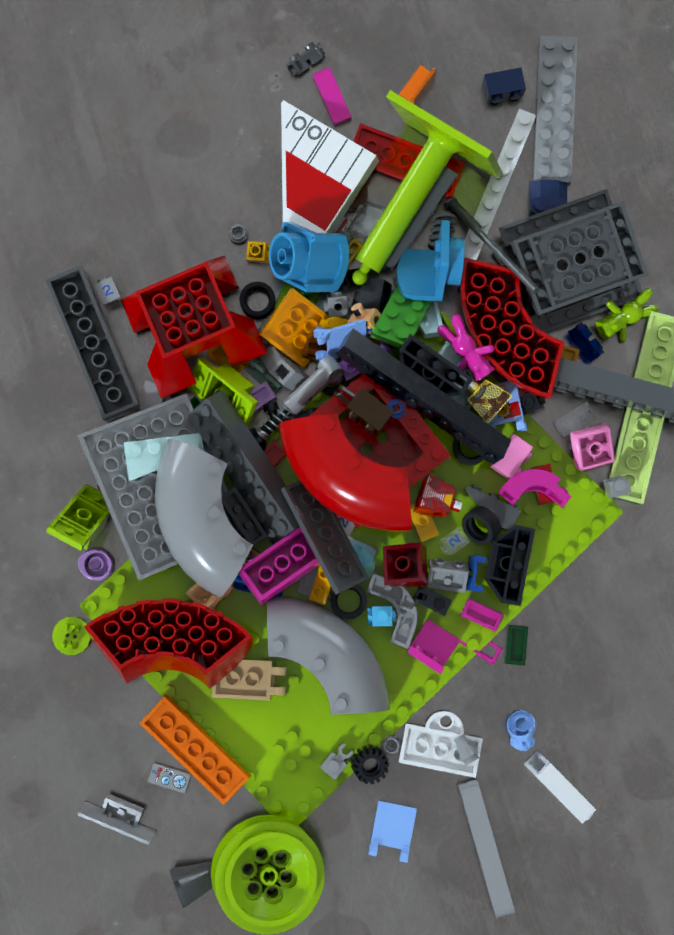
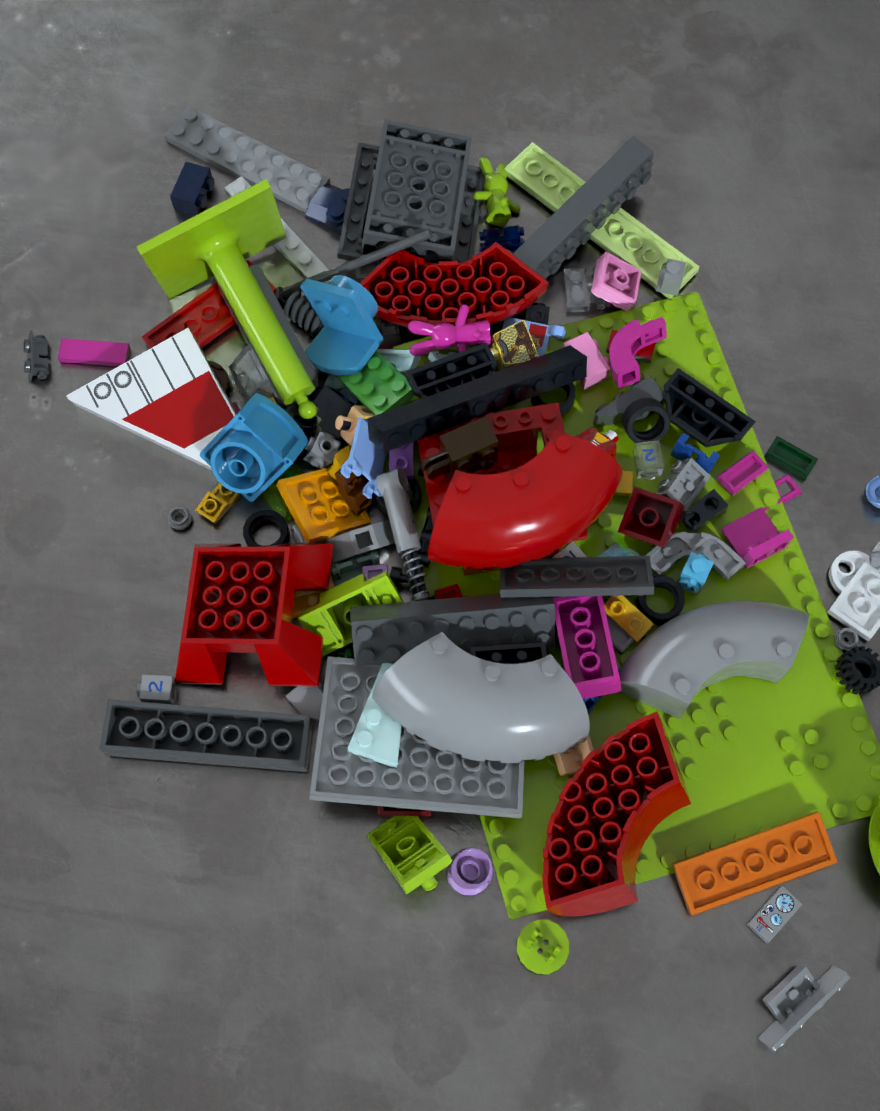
camera: 65 degrees left, 15 degrees down
tan tile [212,659,287,701] -> none
light grey plate [320,743,353,780] -> none
orange panel [399,65,437,105] -> none

